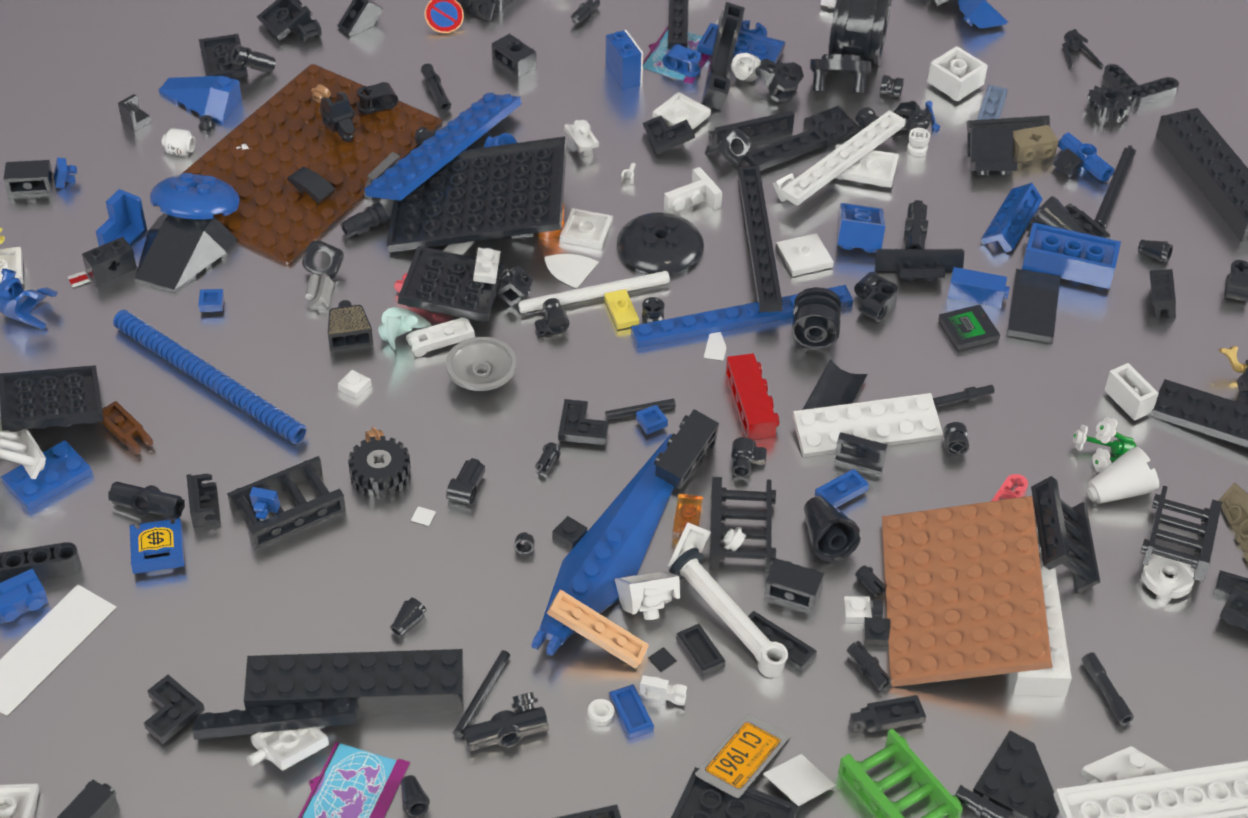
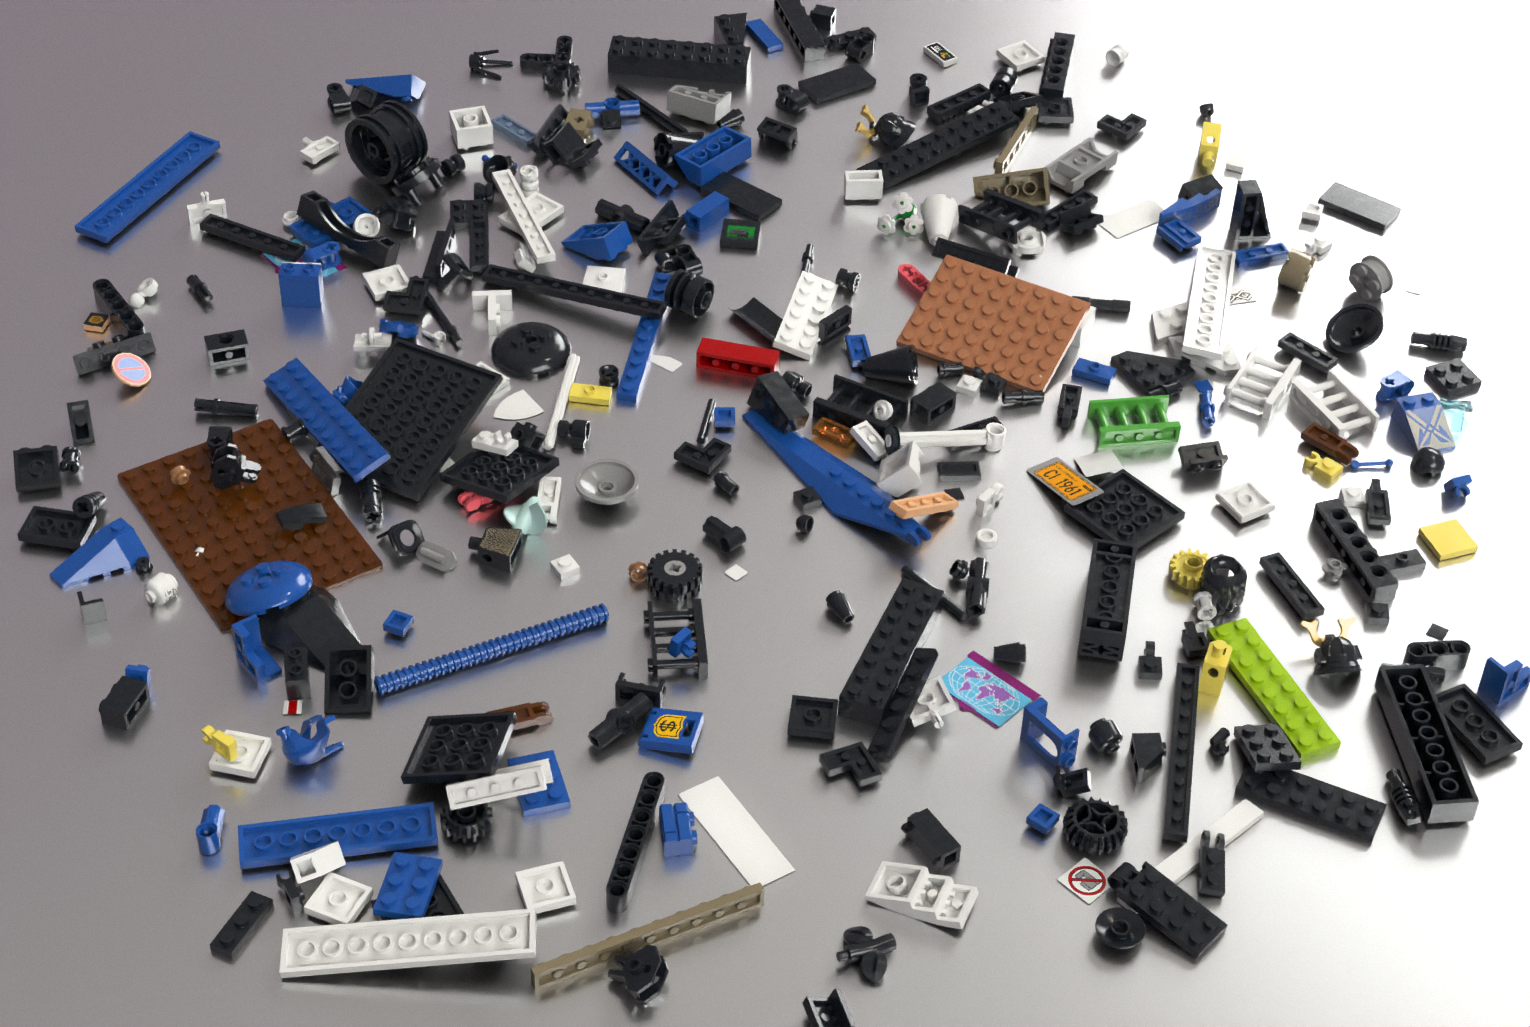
camera: 65 degrees left, 5 degrees down
blue tile [609,684,654,739] -> none
none -> black slope [324,645,375,715]
none -> blue plate [379,318,419,338]
none -> black bar [413,276,464,346]
none -> light grey wedge [666,85,732,124]
none -> black plate [787,695,838,739]
none -> blue plate [1072,357,1117,385]

